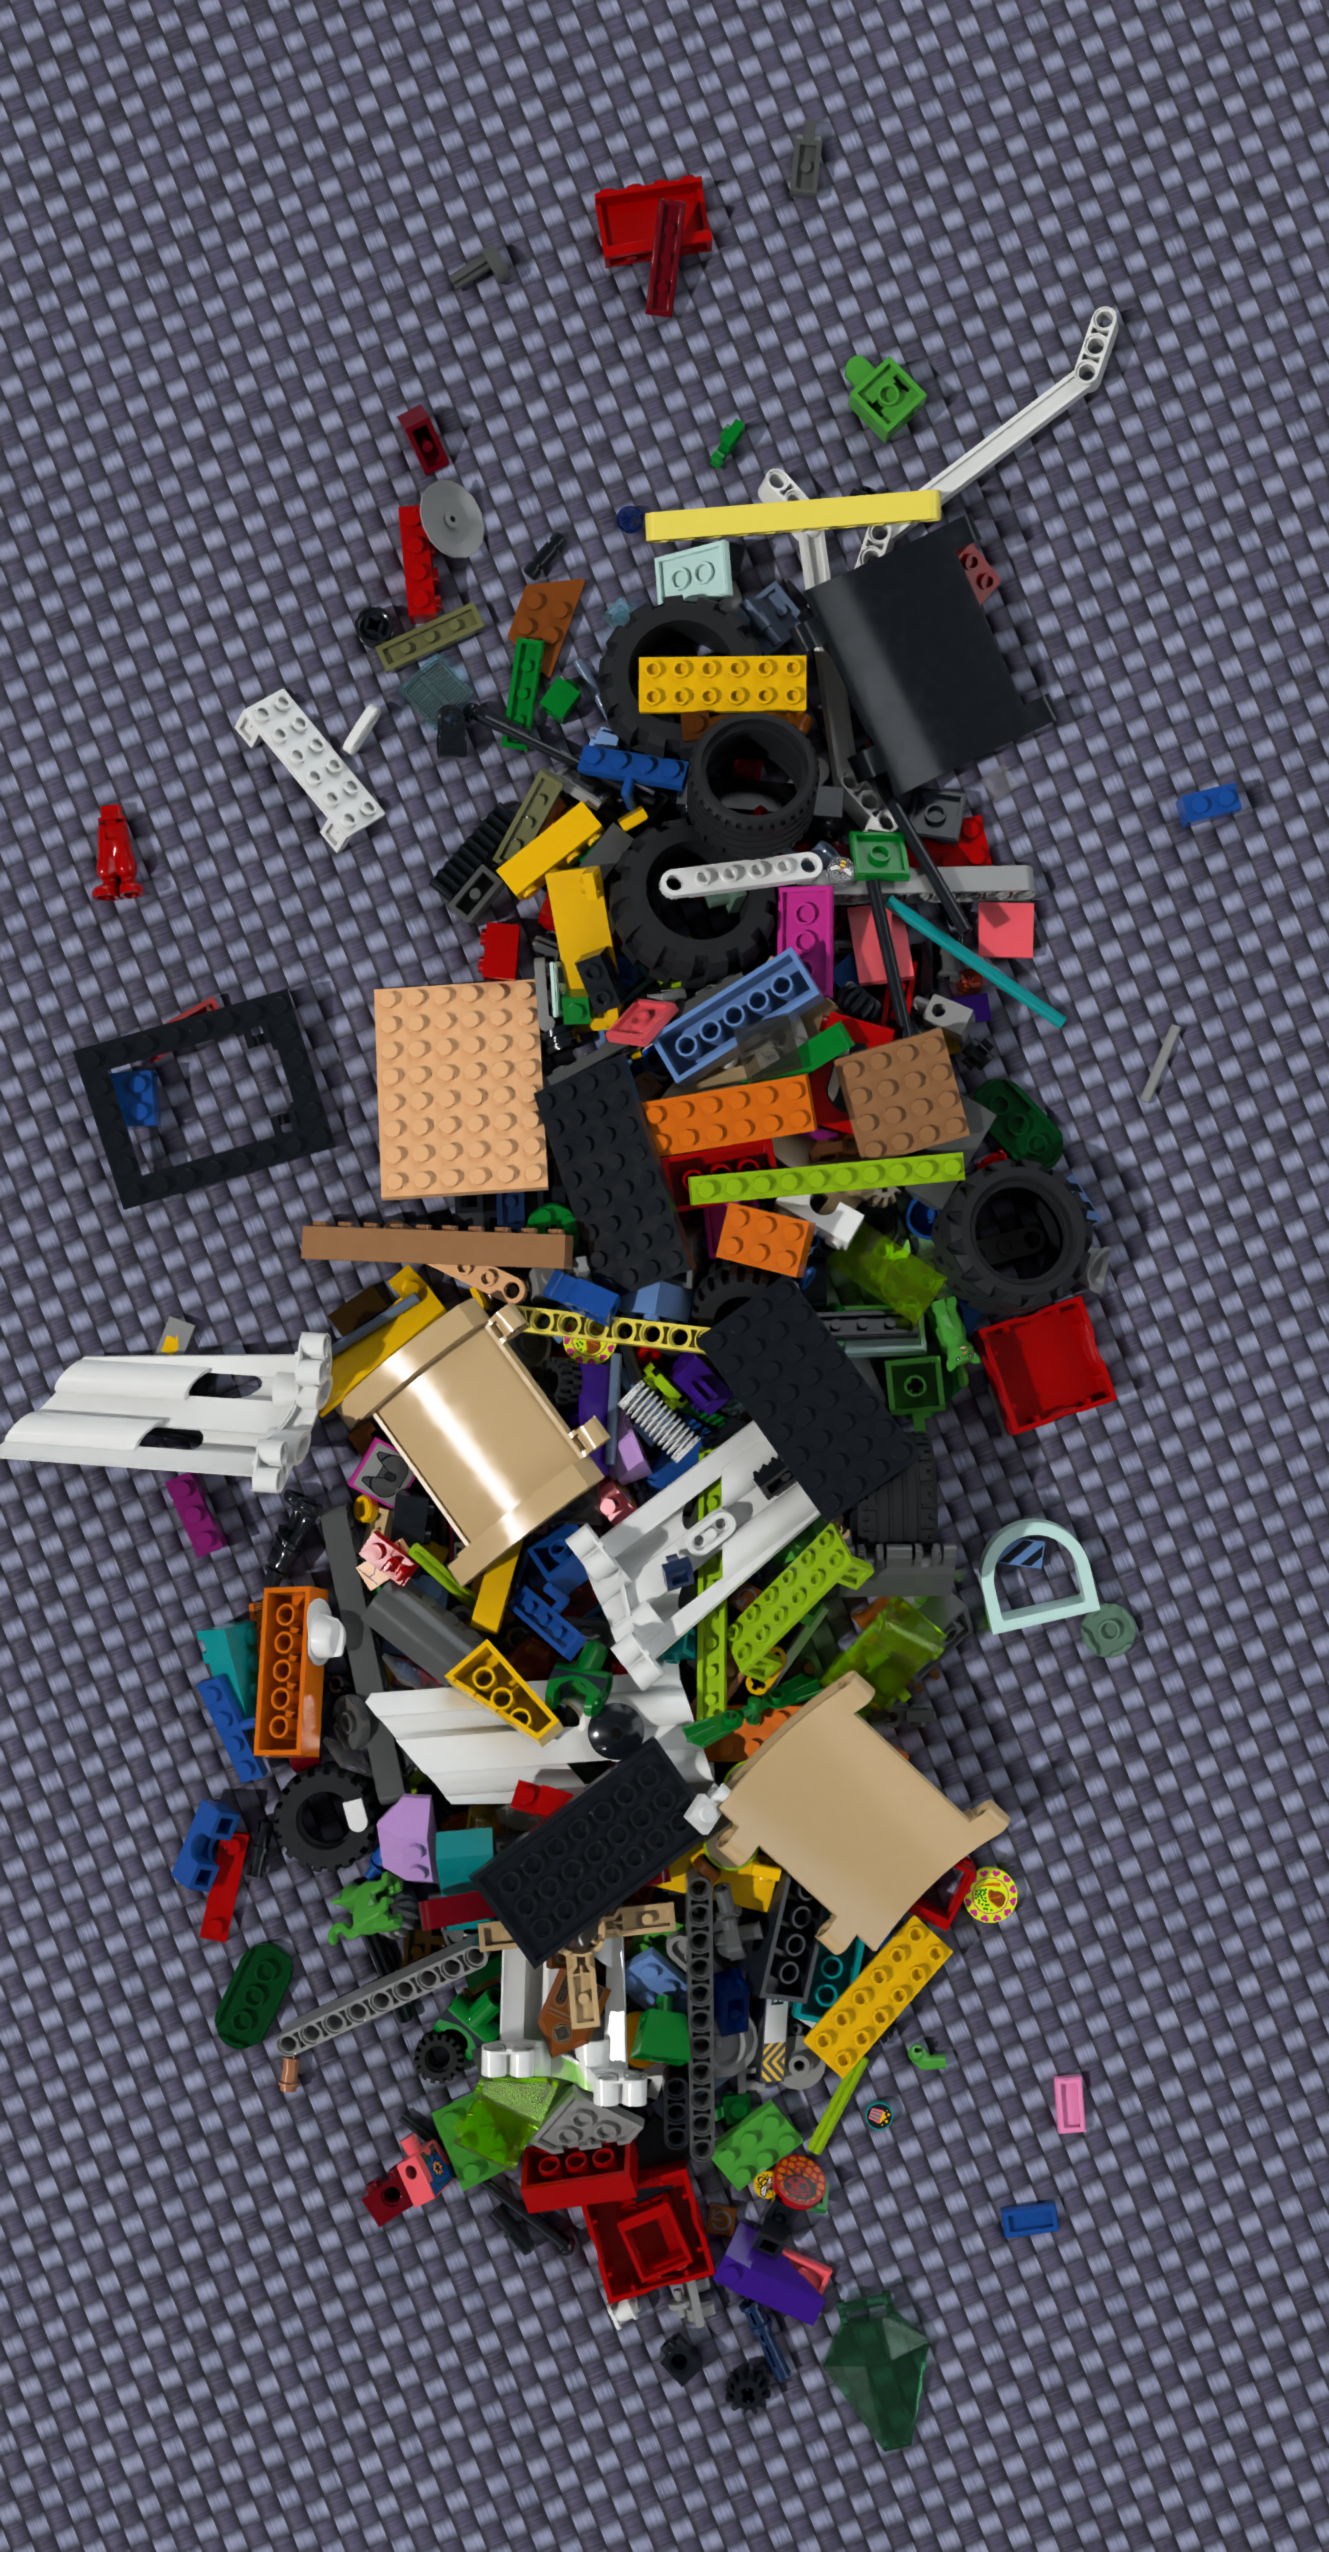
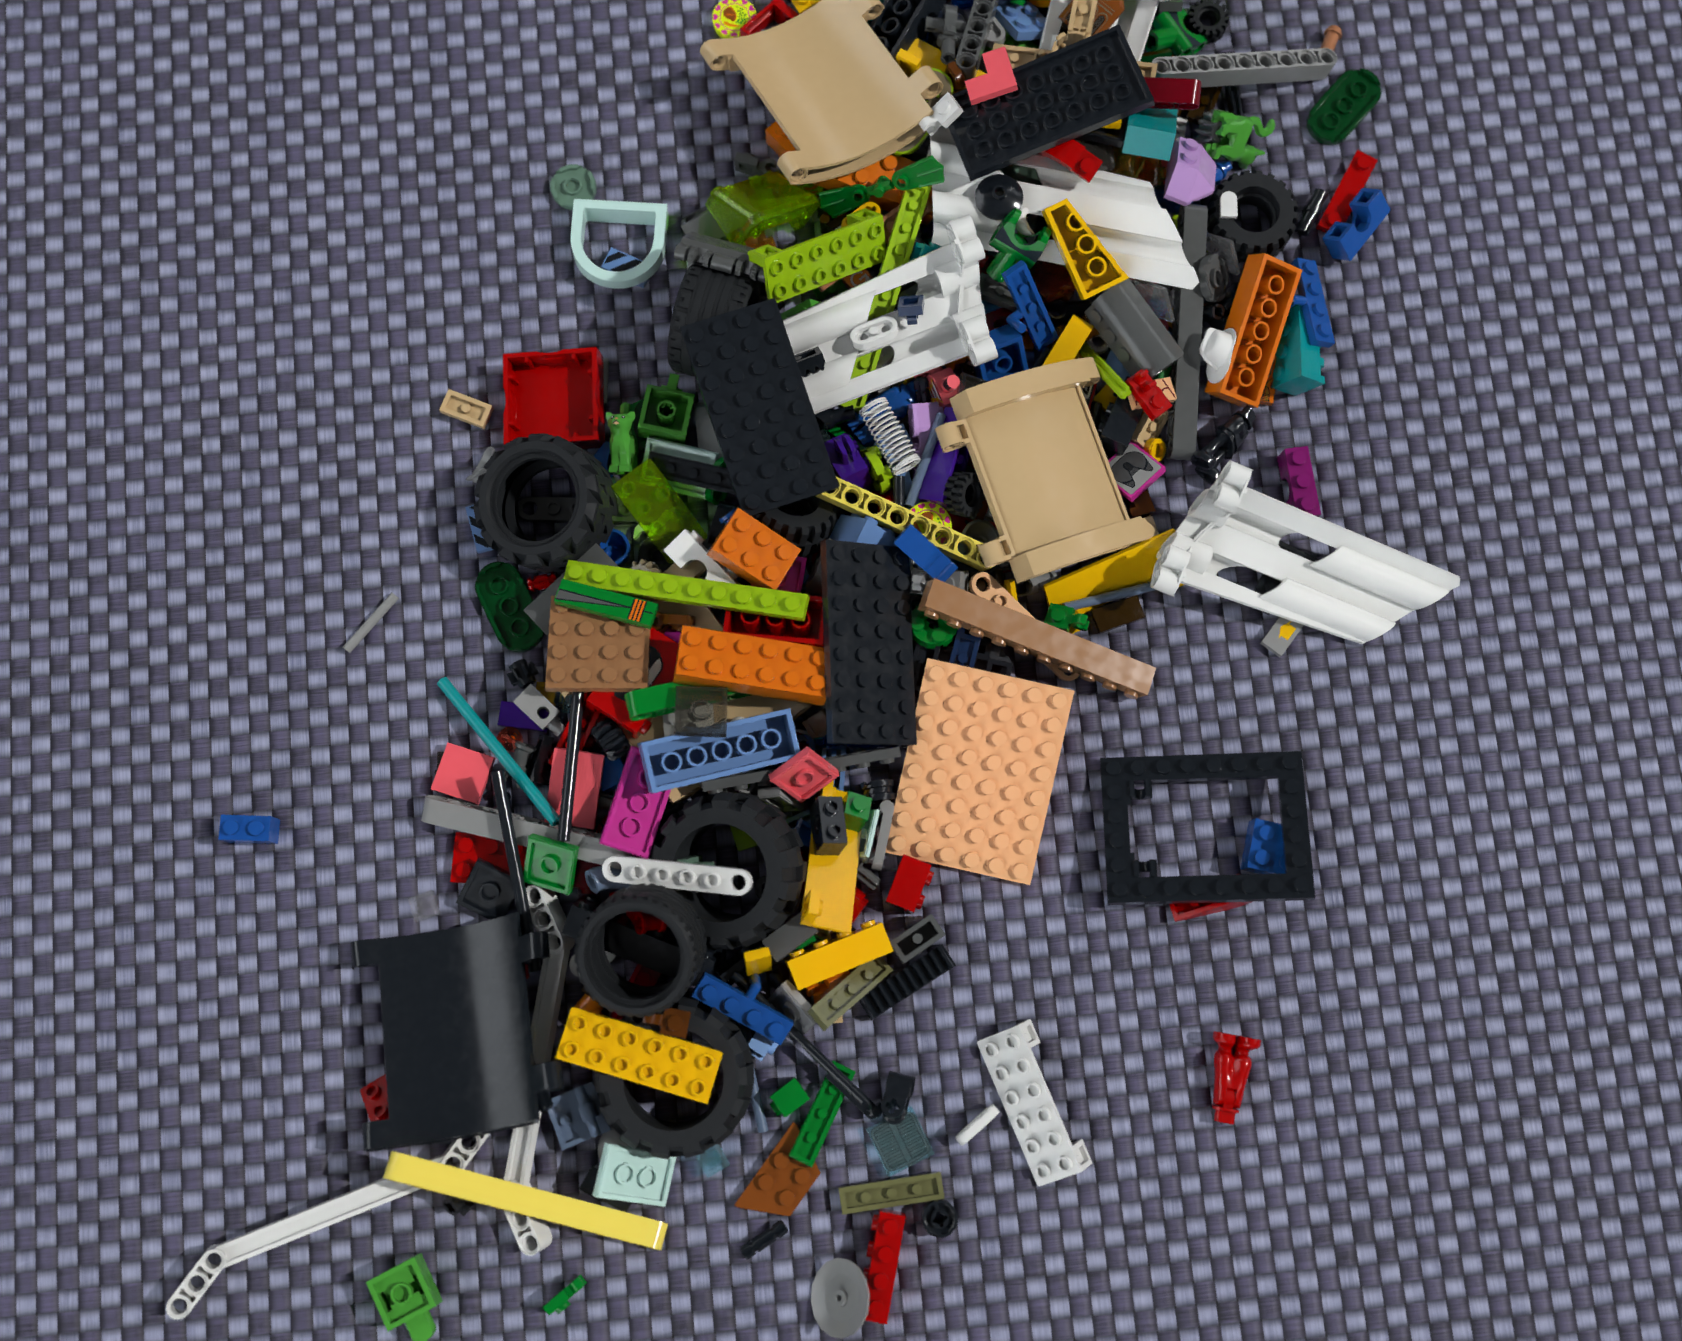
camera: 170 degrees left, 10 degrees down
clear blue plate [616,506,644,534] -> none
clear tile [826,857,855,886] -> none
none -> tan plate [439,389,494,430]
none -> green tile [554,579,659,629]
none -> coral tile [965,46,1018,105]
none -> green plate [1044,603,1090,632]

